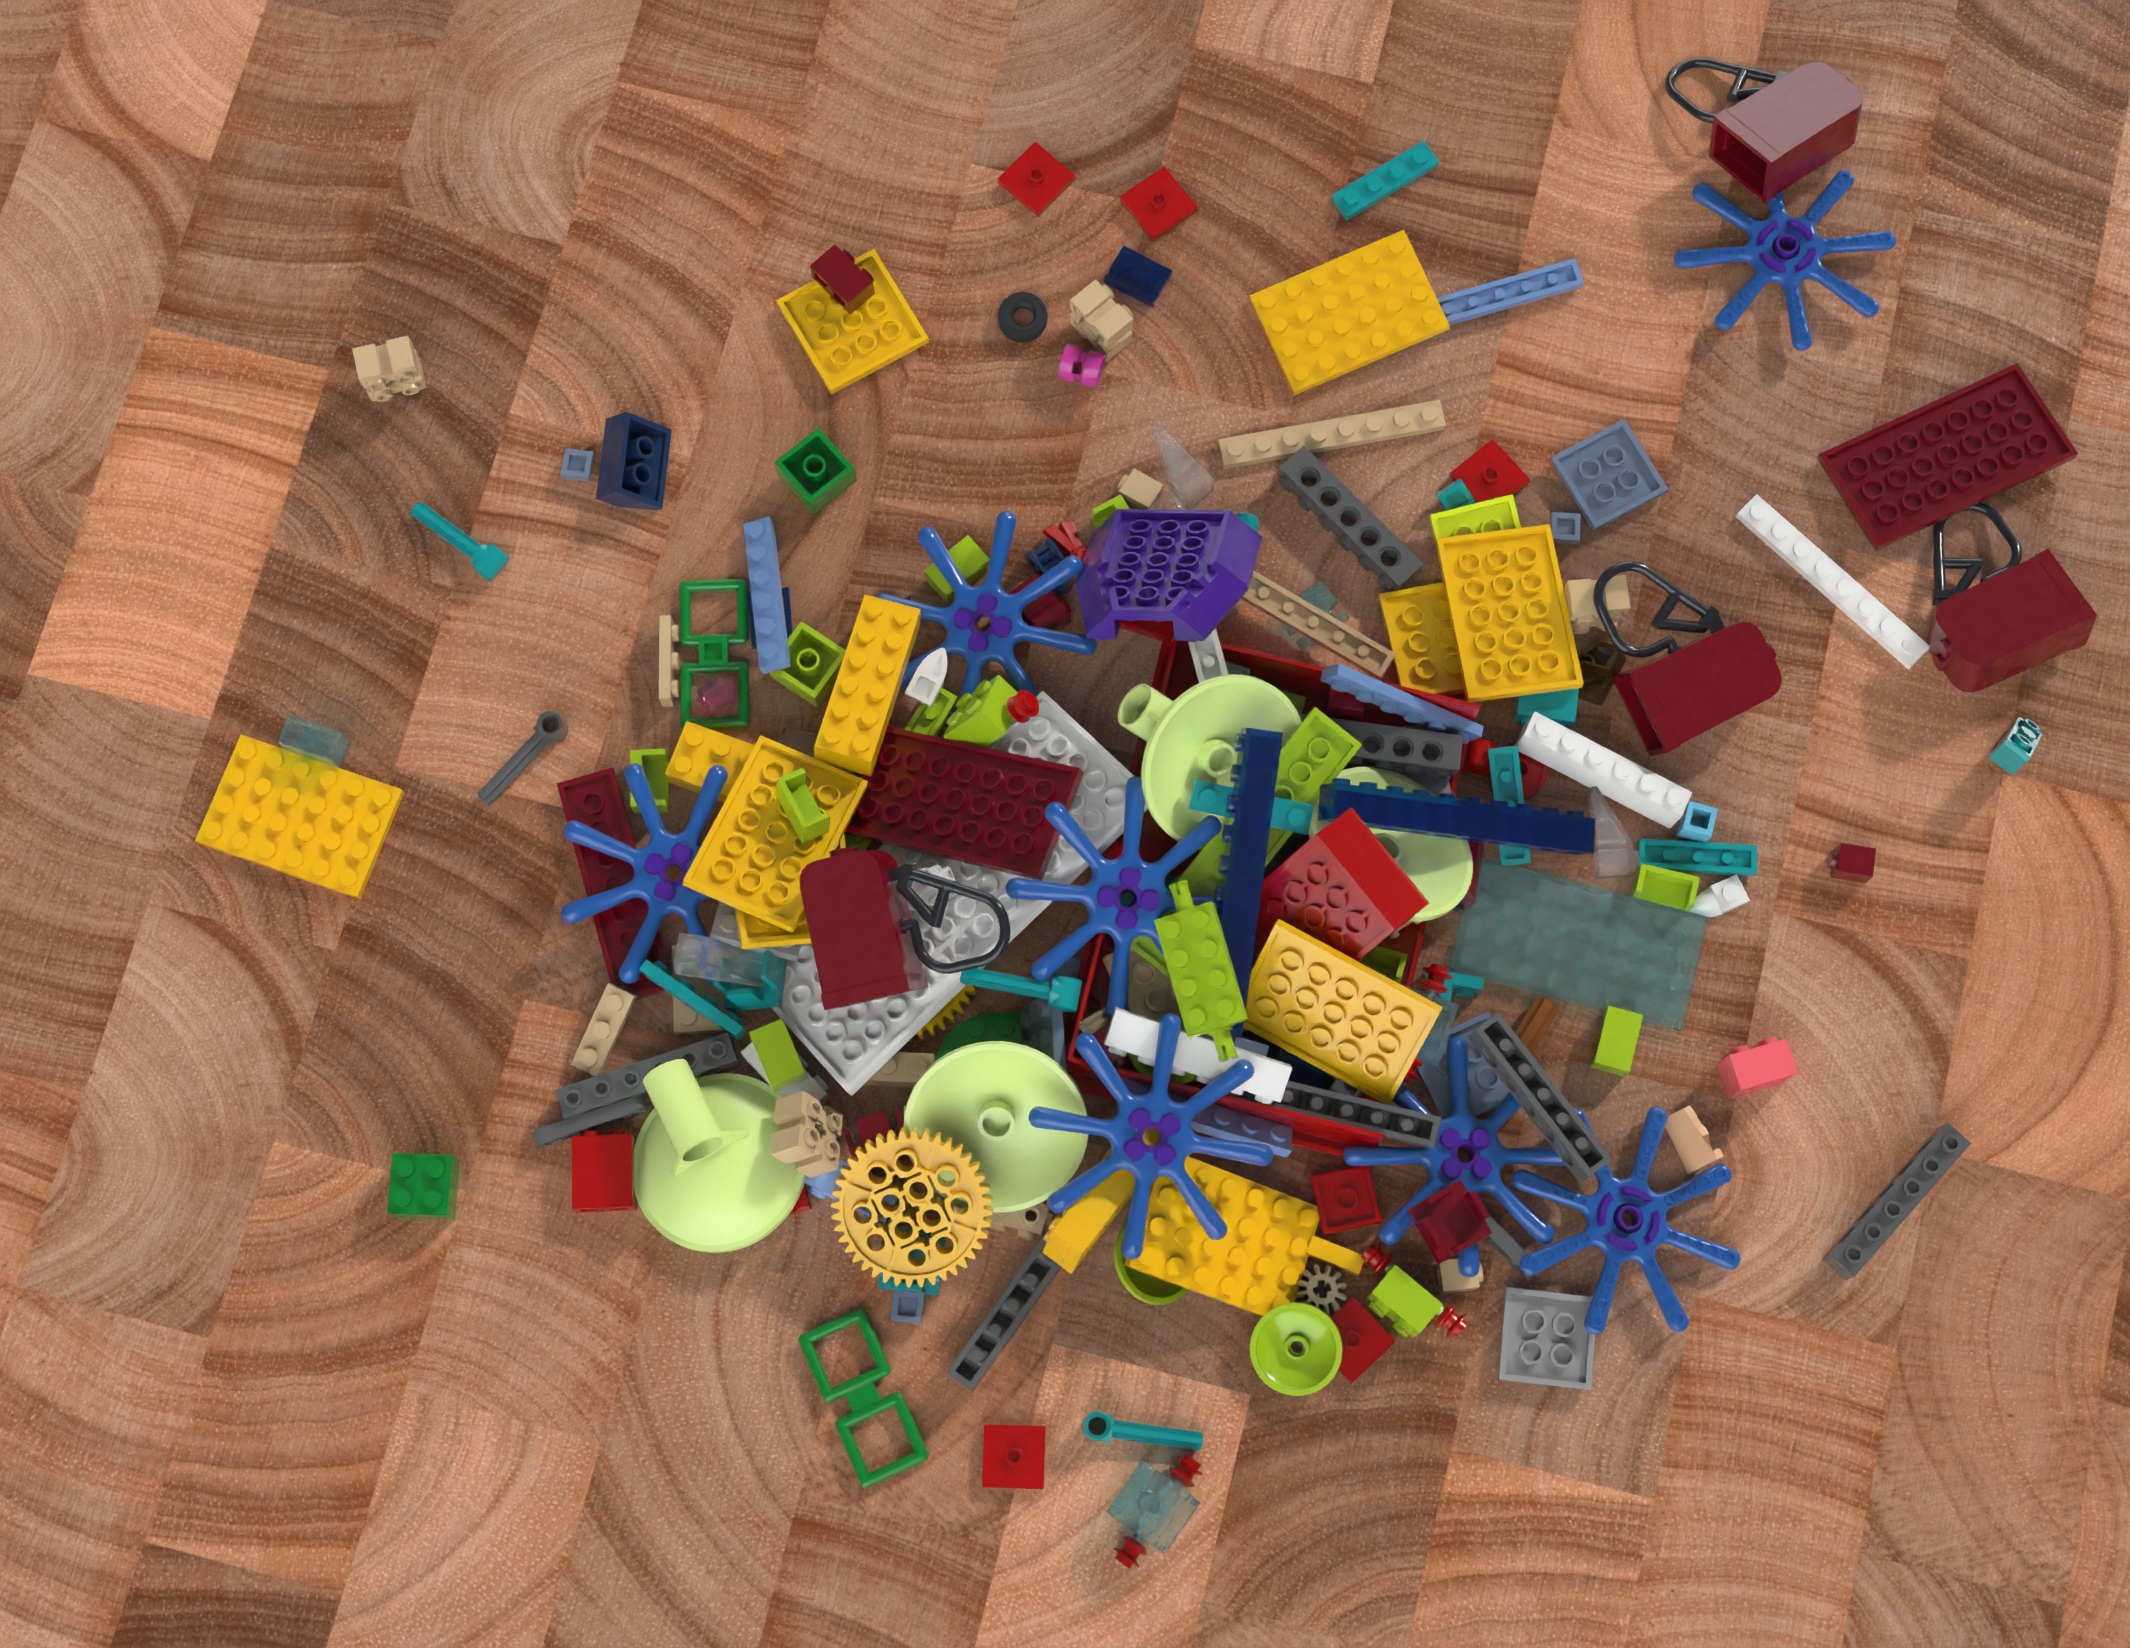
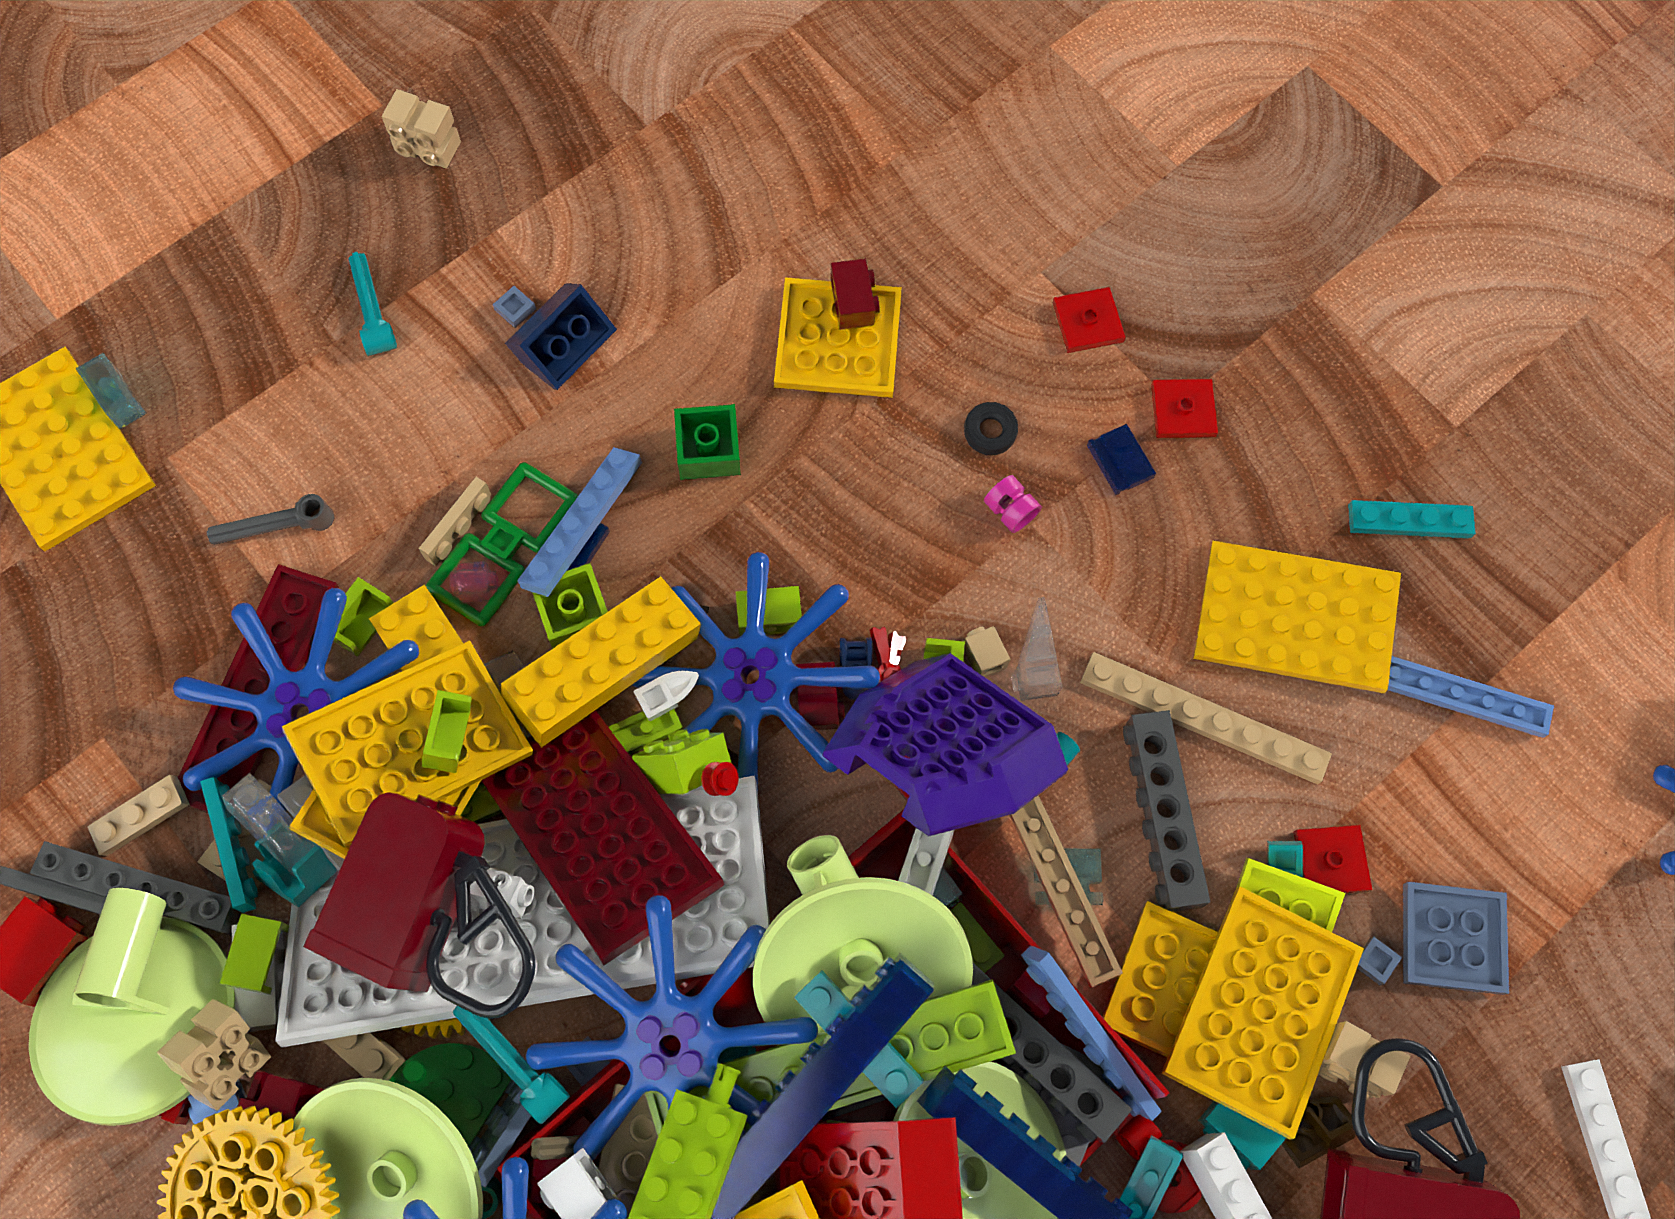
camera: 30 degrees right, 5 degrees down
tan brick [1070,279,1133,362] -> none

